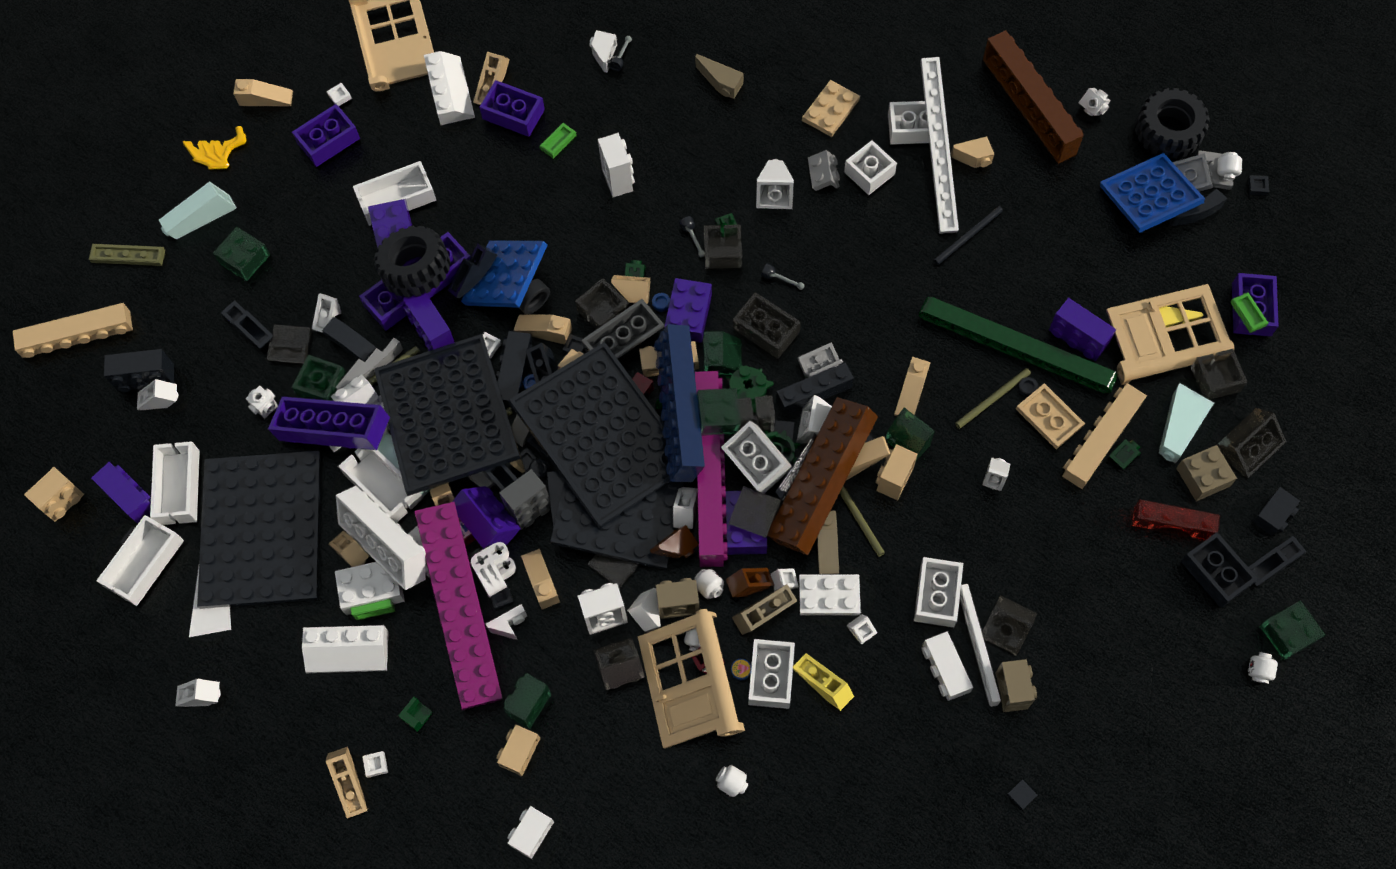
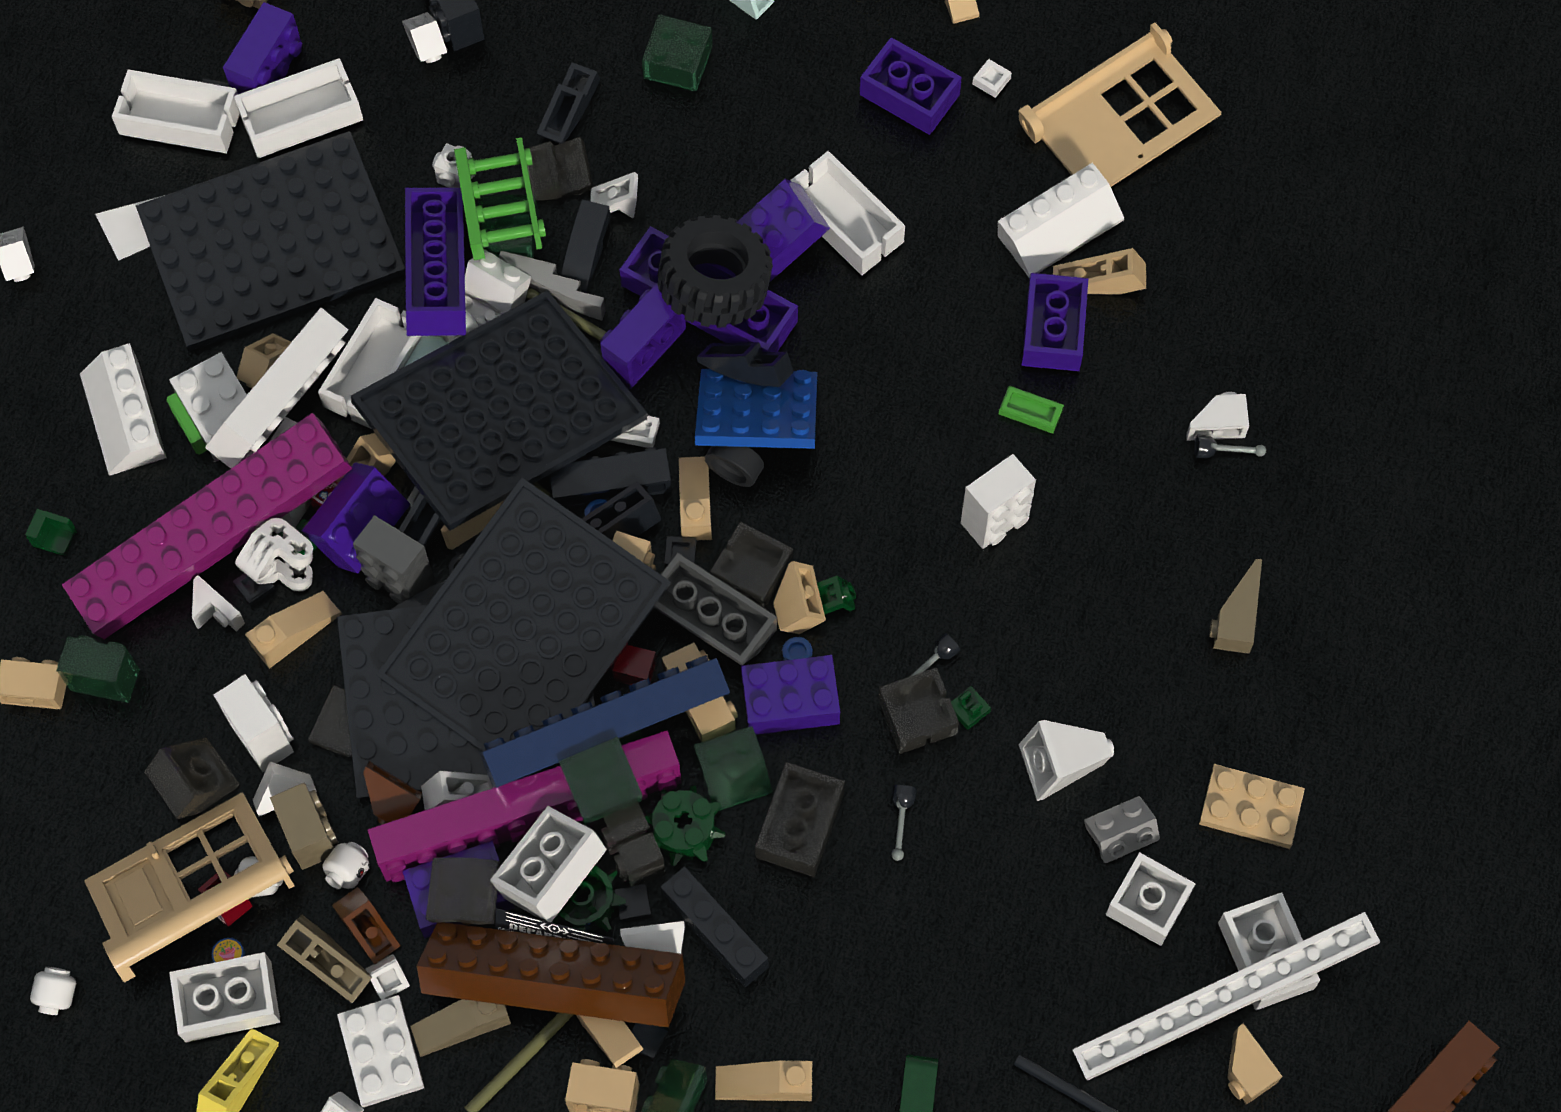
camera: 70 degrees right, 0 degrees up
light grey bracket [797,342,843,378] -> none
none -> bright green fence [454,138,546,260]

